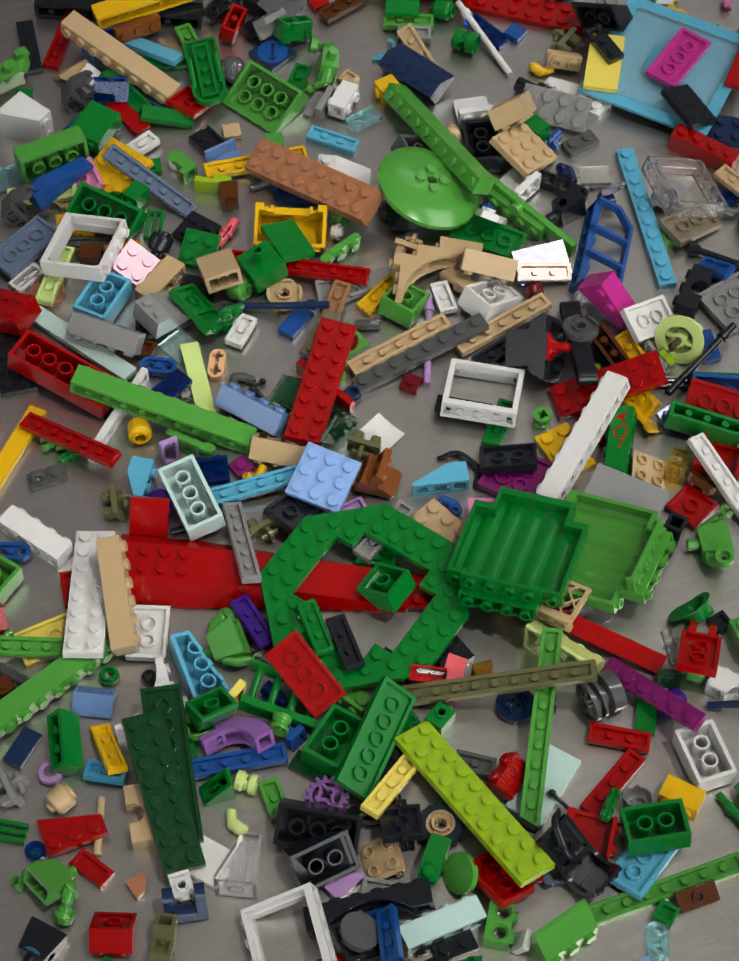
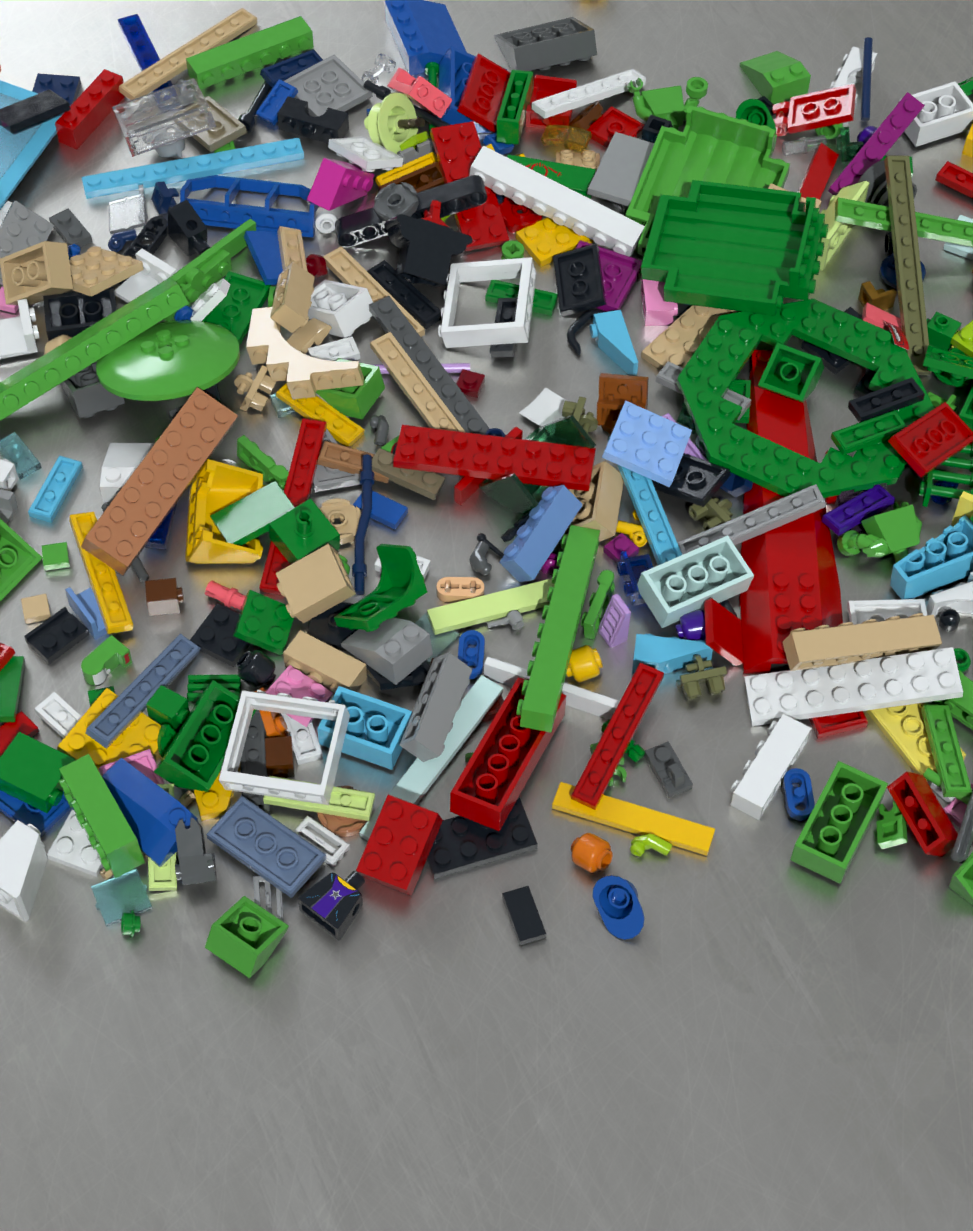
camera: 95 degrees left, 0 degrees up
clear blue panel [151,368,192,400] -> none
lime slope [194,174,232,194] -> none
blue arm [439,494,462,517] -> none
red plate [587,722,652,755] -> none
none -> coral panel [387,68,452,118]

